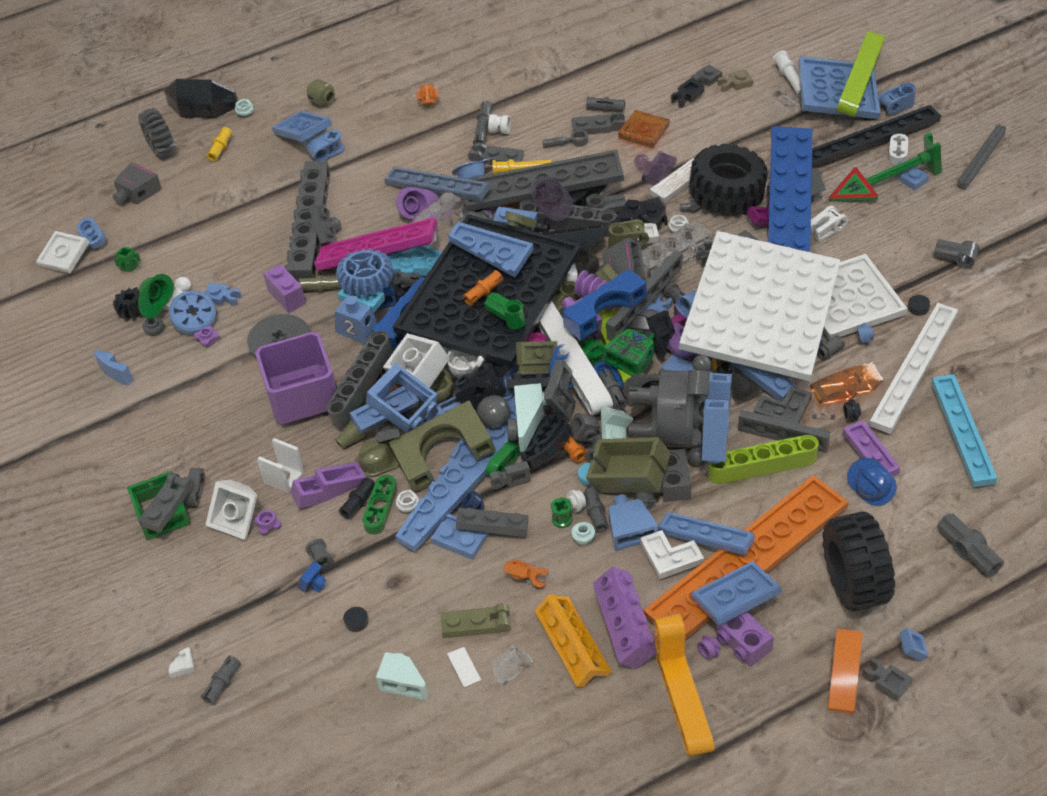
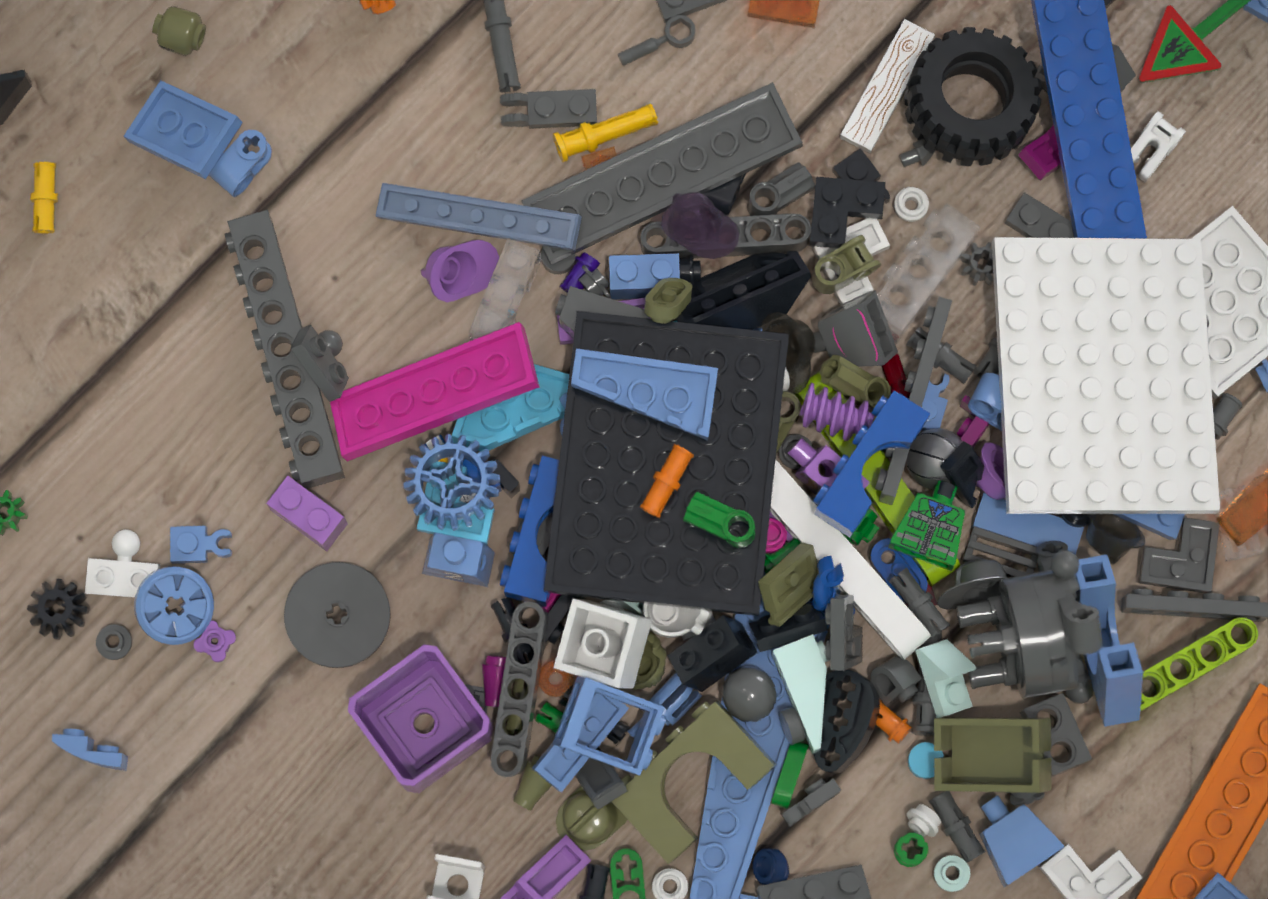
camera: 20 degrees left, 30 degrees up
green piece [138,273,174,319] -> none
light aqua plate [235,99,254,116] -> none
olive pin [299,275,341,292] -> none
dark grey pin [393,271,425,288] -> none
medium blue piece [452,158,492,179] -> none
white wheel [488,114,510,134] -> none
clear purple plate [634,151,677,186] -> none
medium blue tile [658,512,755,555] -> none

